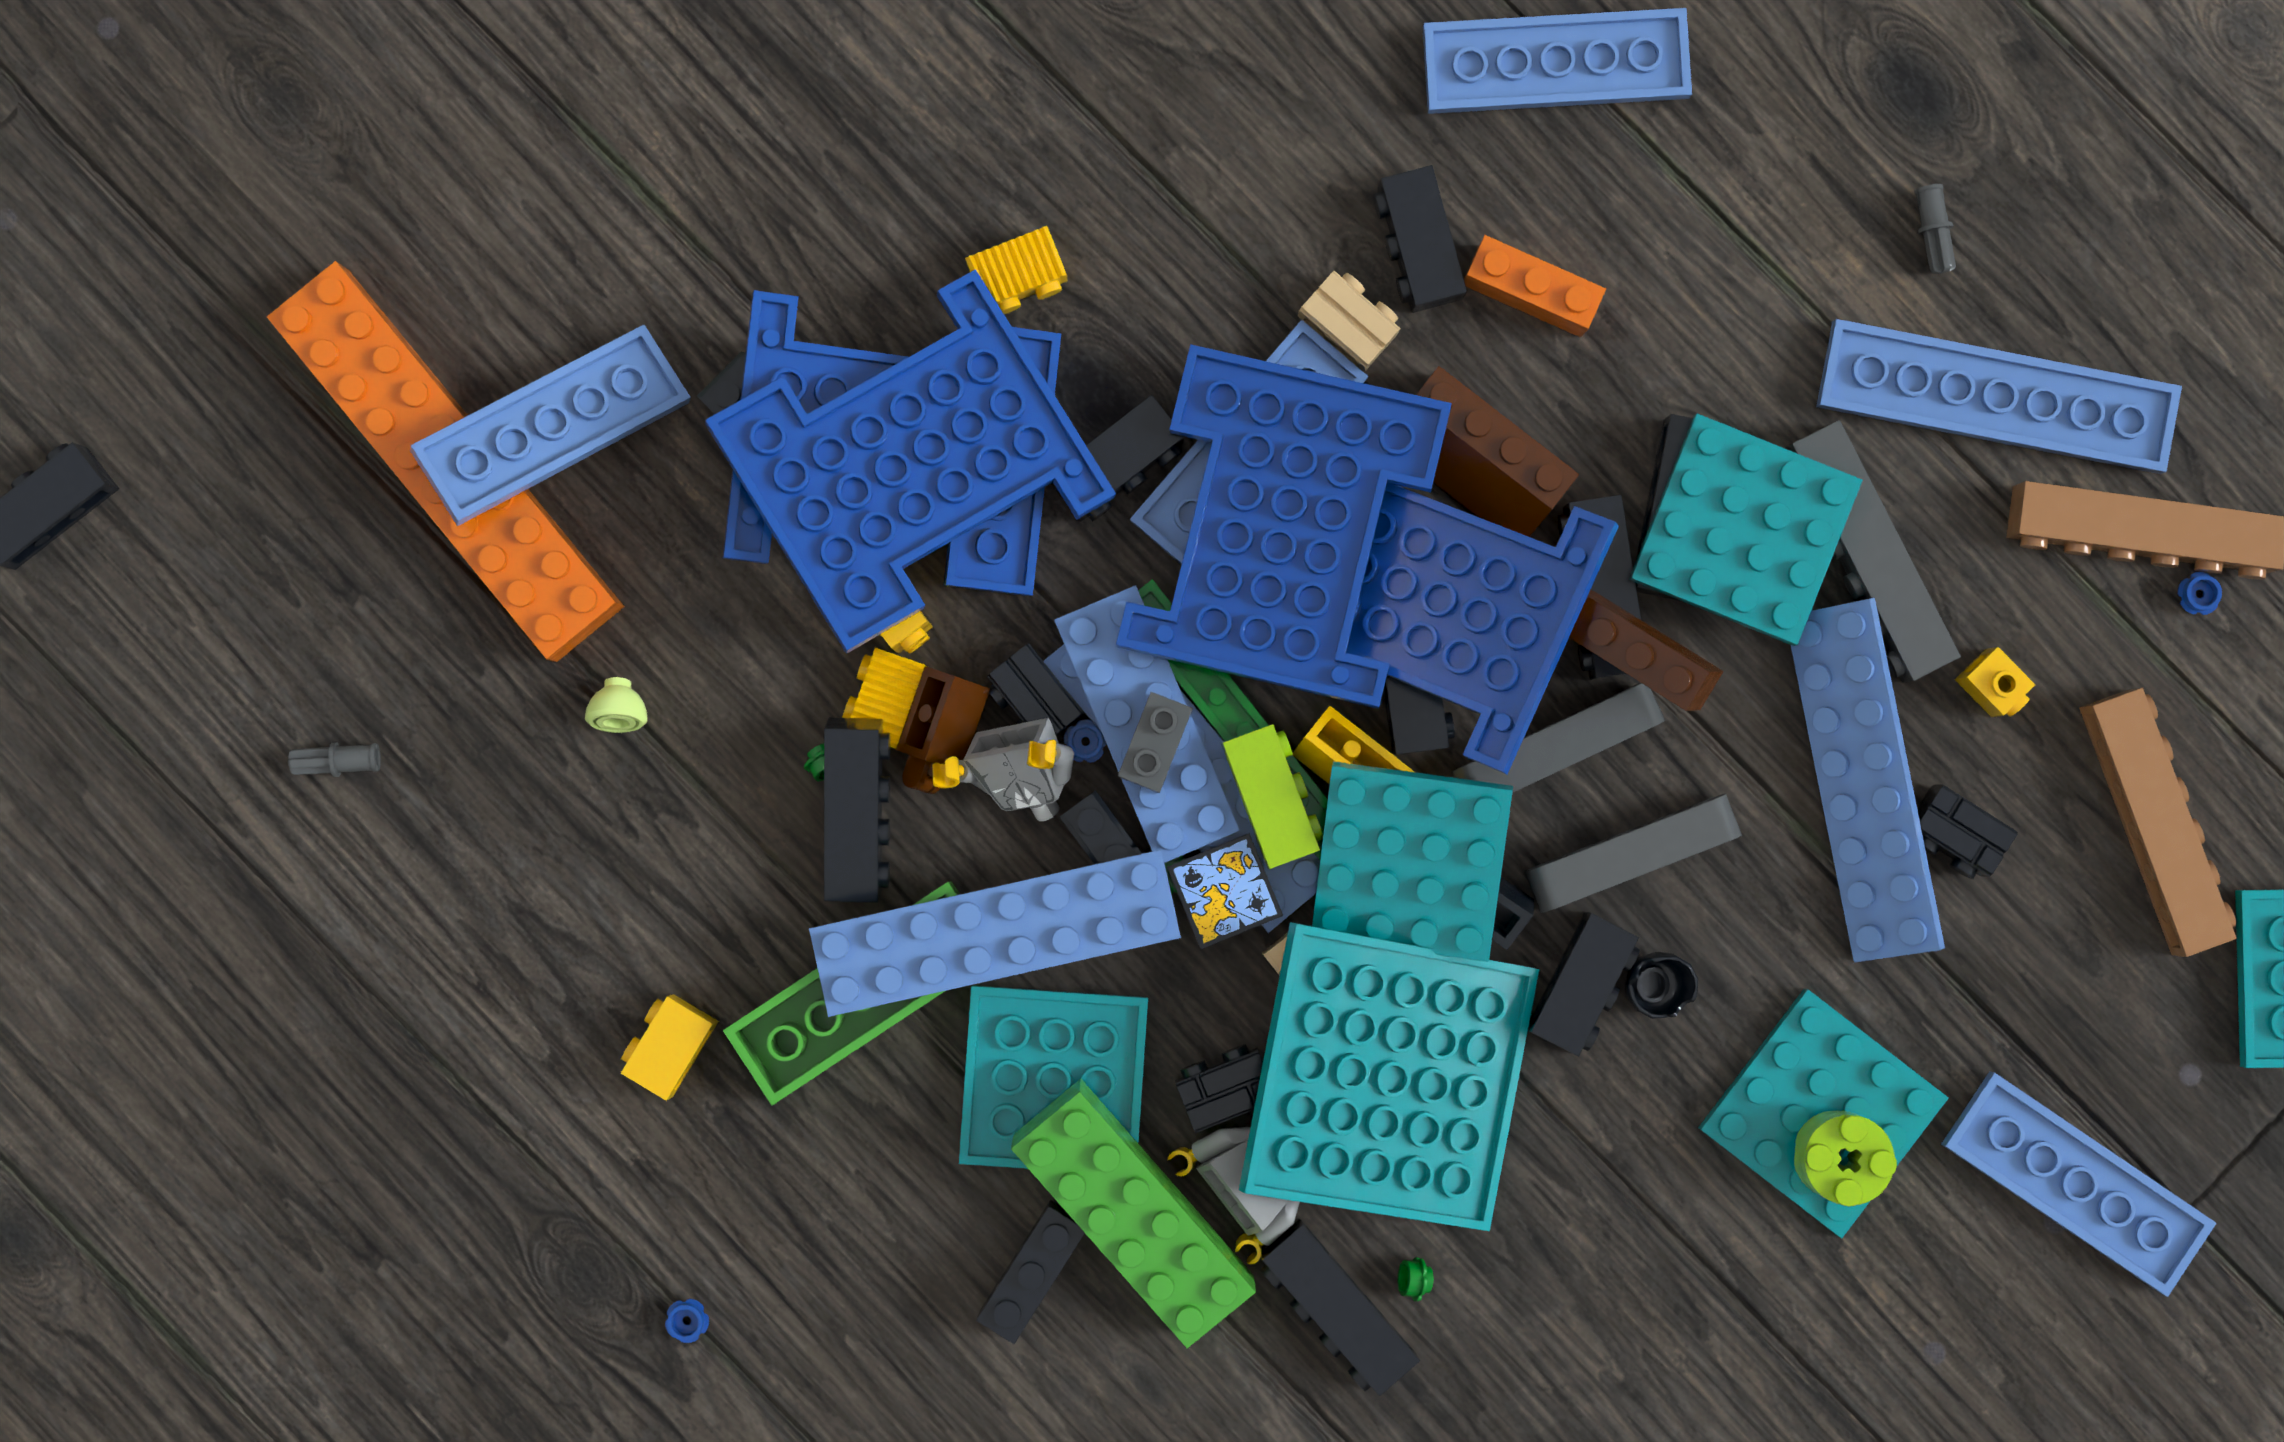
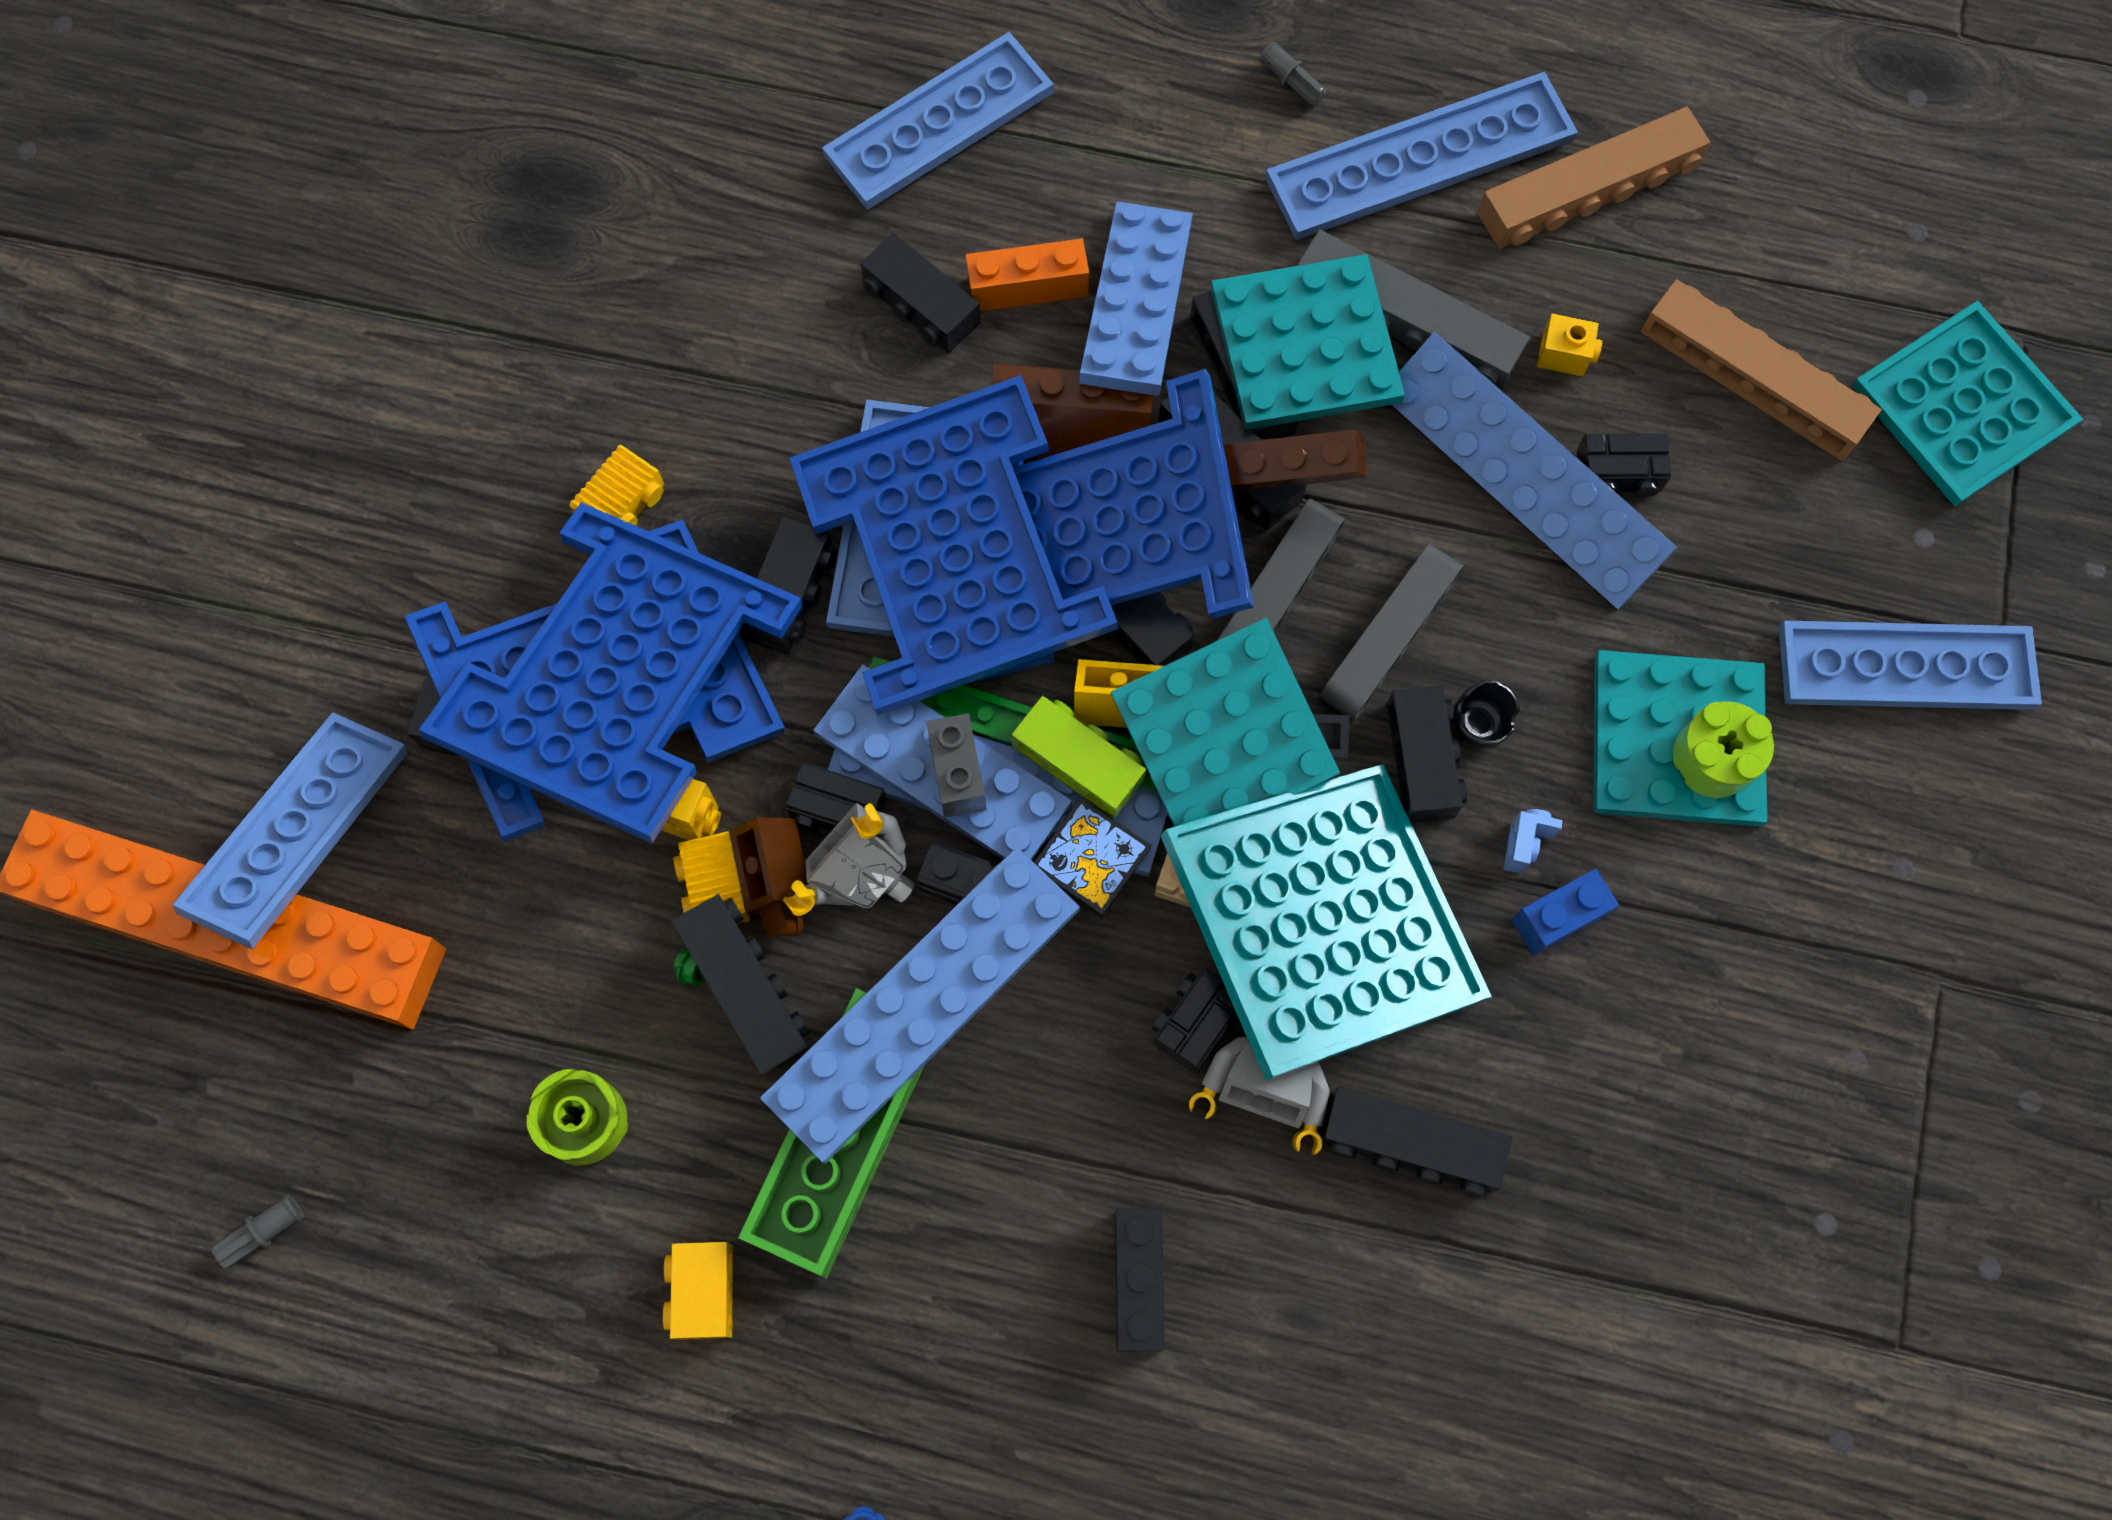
camera: 30 degrees left, 15 degrees down
yellowish green brick [585,677,648,733] -> none
teal plate [959,985,1148,1169] -> none
bright green brick [1011,1079,1256,1349] -> none
blue plate [1064,719,1107,763] -> none
tan brick [1298,271,1401,372] -> none
green plate [1398,1257,1434,1302] -> none
blue plate [2178,572,2222,615] -> none
none -> lime brick [526,1069,628,1166]
none -> medium blue plate [1079,201,1193,396]
none -> light blue bracket [1503,809,1563,874]
none -> blue brick [1511,869,1620,956]

